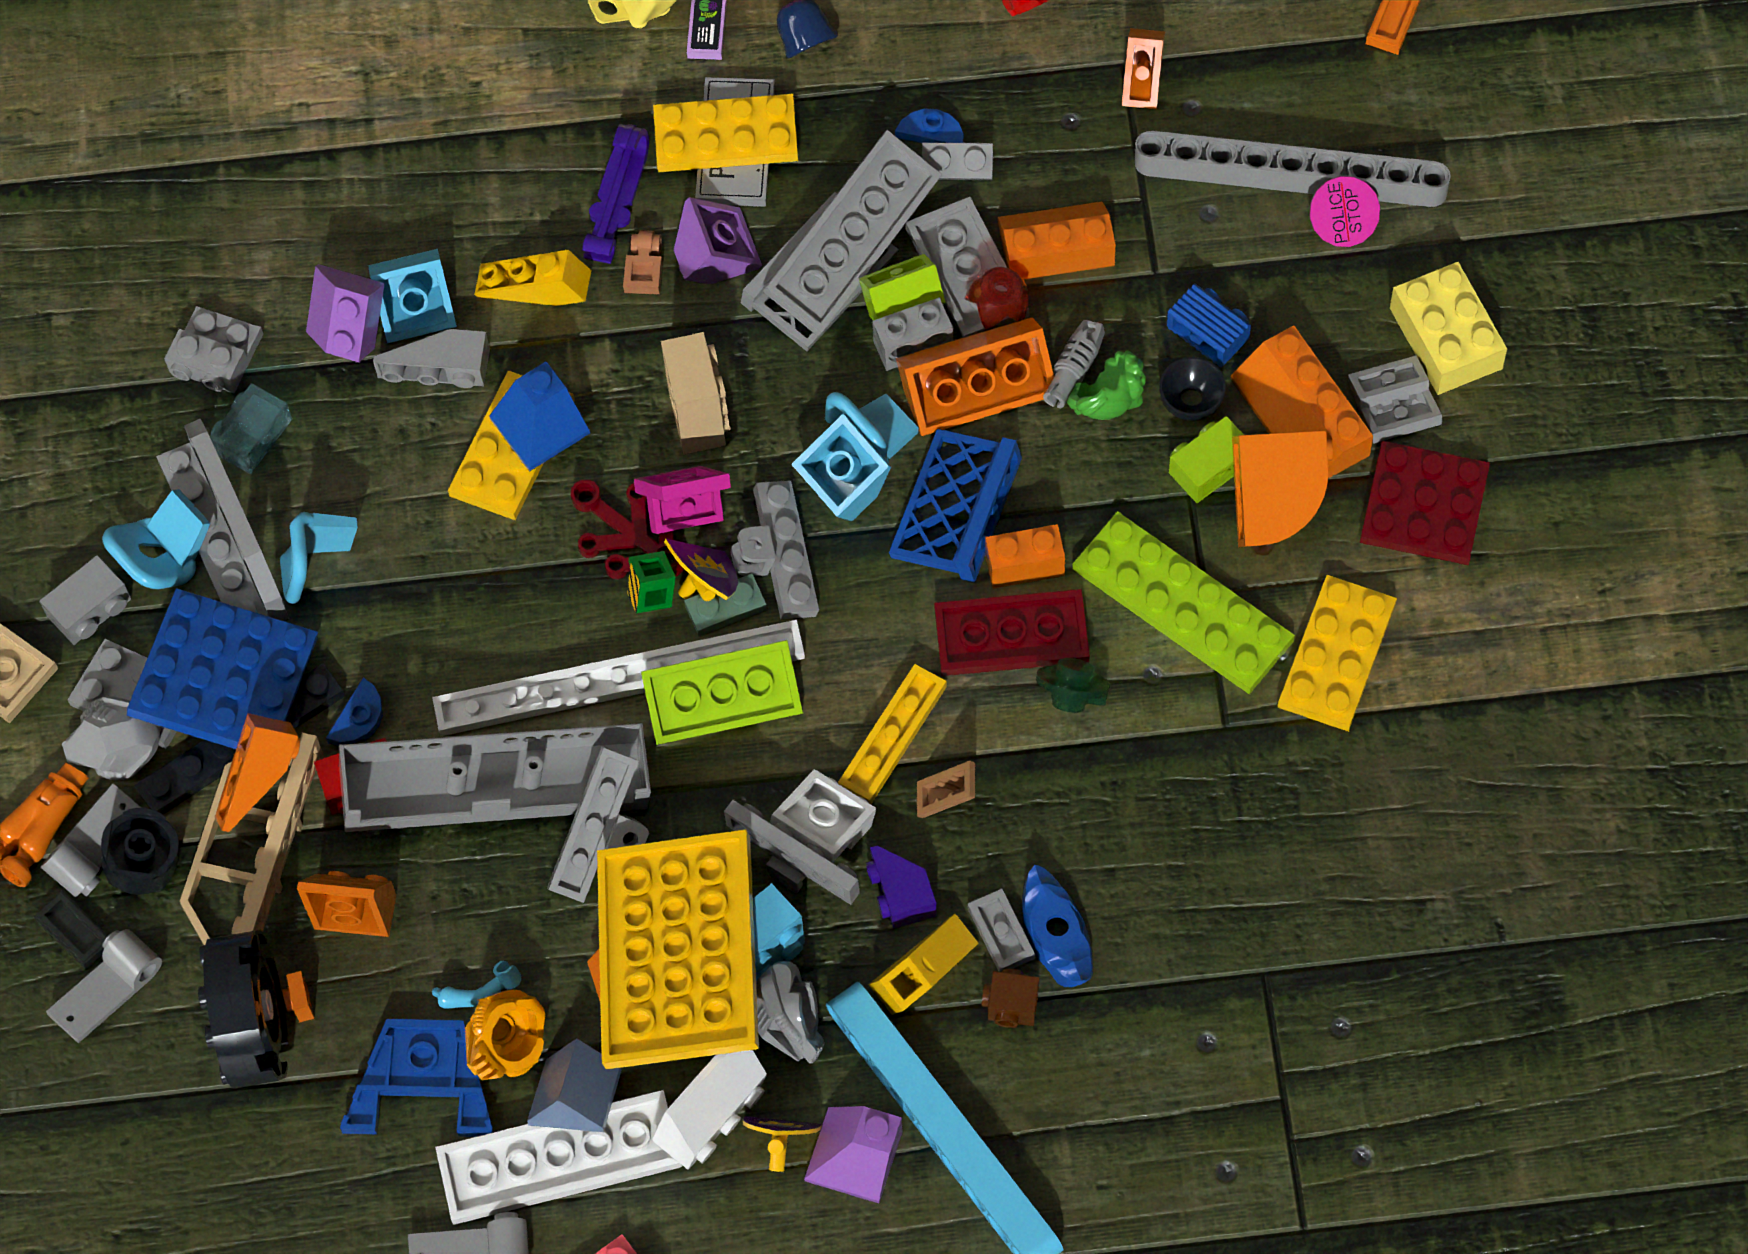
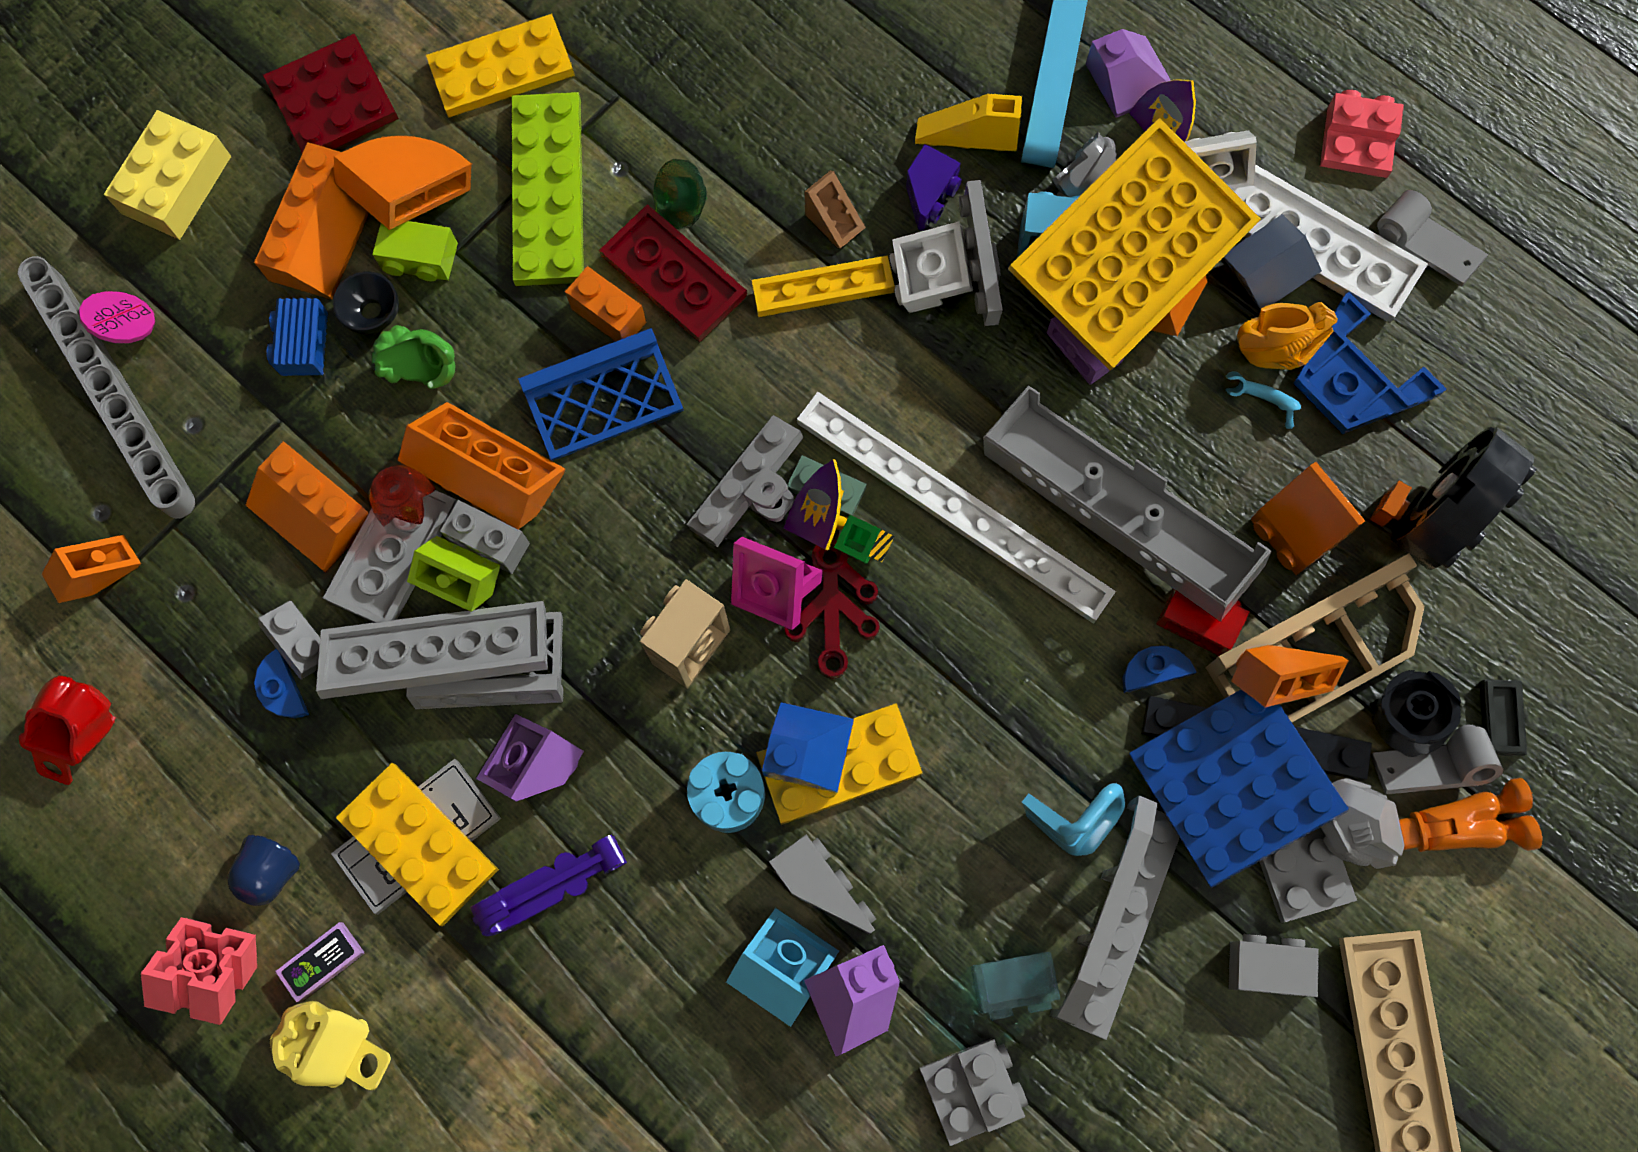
camera: 135 degrees left, 10 degrees up
light grey door [46,929,162,1043] -> none
medium azure piece [102,489,211,589] -> none
yellow slope [474,250,592,306] -> none
light grey plate [547,746,649,903] -> none
nougat plate [623,230,663,294] -> none
lime plate [641,640,803,745] -> none
medium azure slope [792,414,891,521] -> none
medium azure piece [825,392,919,464] -> none
light grey plate [968,889,1035,972] -> none
reddish brown brick [982,969,1039,1028] -> none
blue piece [1022,865,1093,987] -> none
light grey hinge [1043,320,1105,408] -> none
light grey slope [1348,356,1442,444] -> none
none -> medium azure brick [687,752,765,833]

